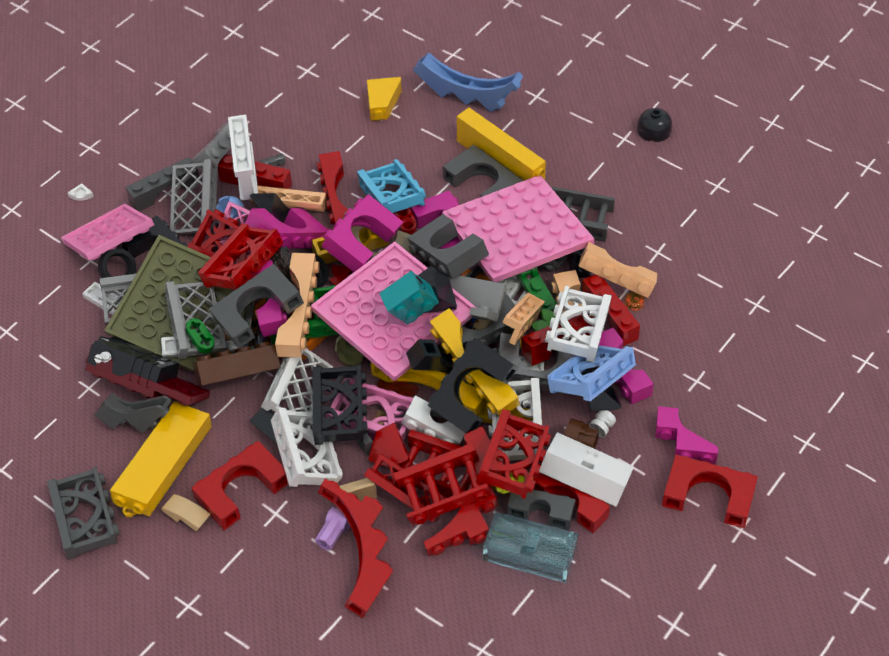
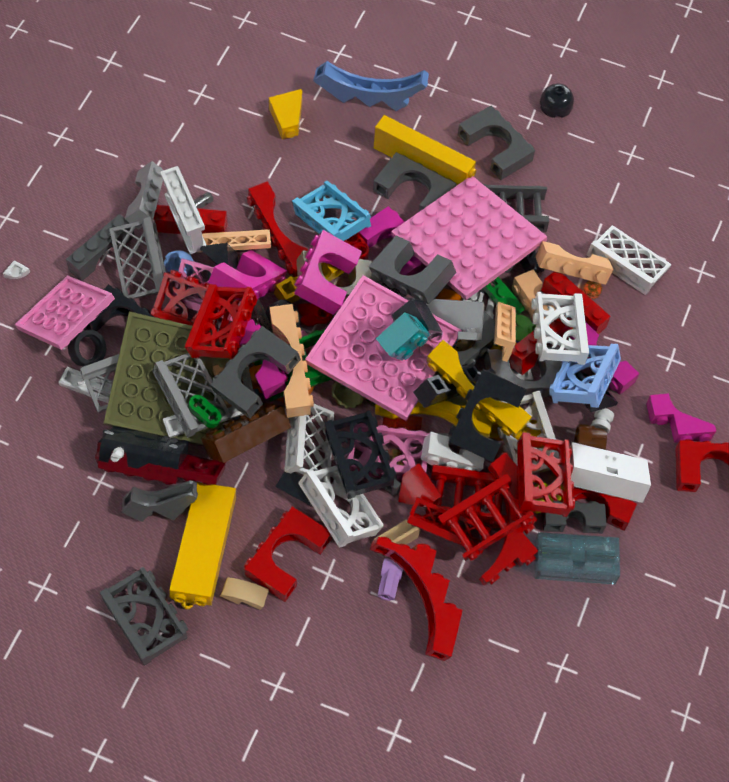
camera: 20 degrees left, 10 degrees up
none -> dark grey arch [457,106,535,180]
none -> white fence [587,225,671,295]

